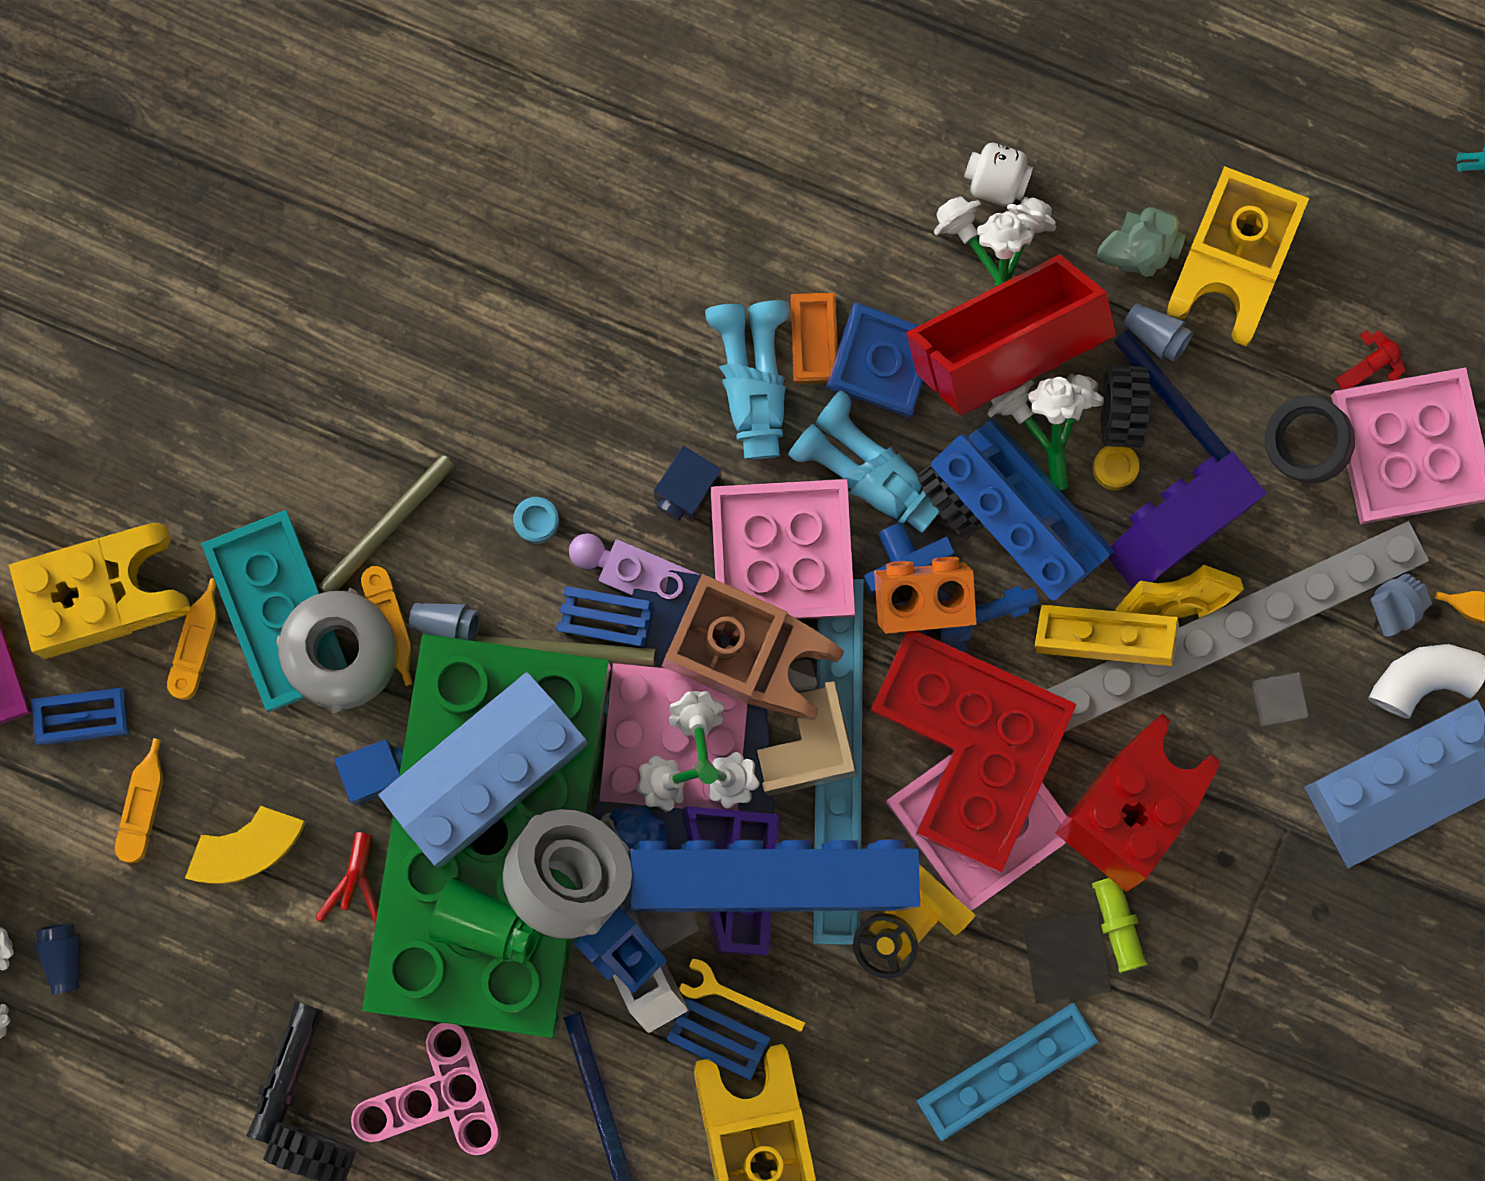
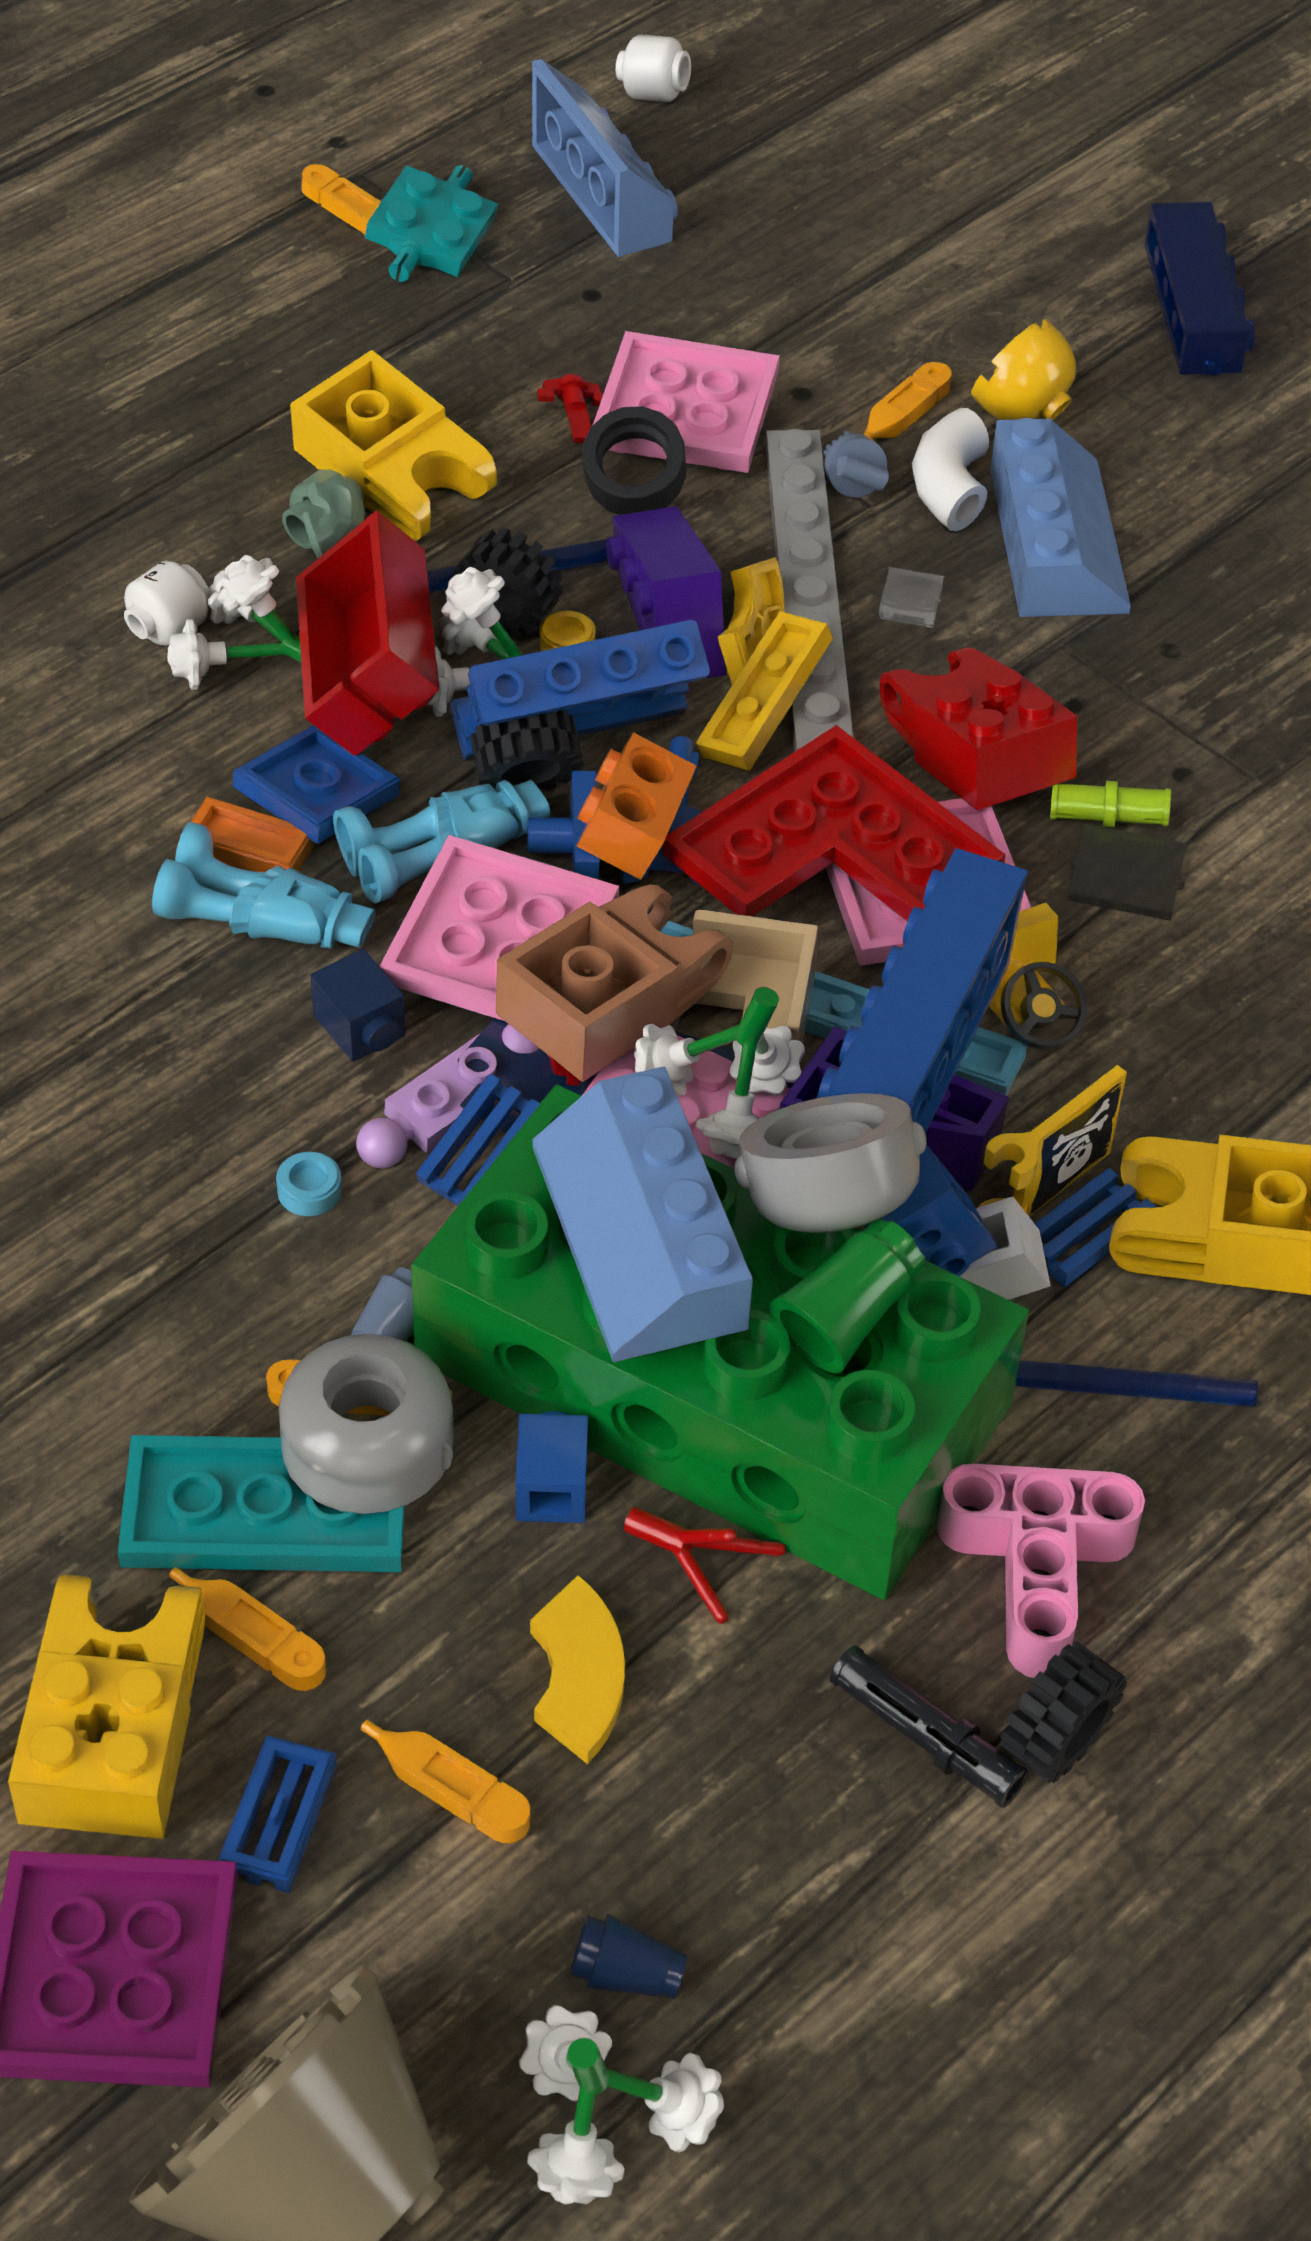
camera: 65 degrees left, 30 degrees down
olive bar [318,454,455,592] -> none
dark azure tile [916,1003,1099,1141] -> none
sand blue cone [1123,303,1193,362] -> none

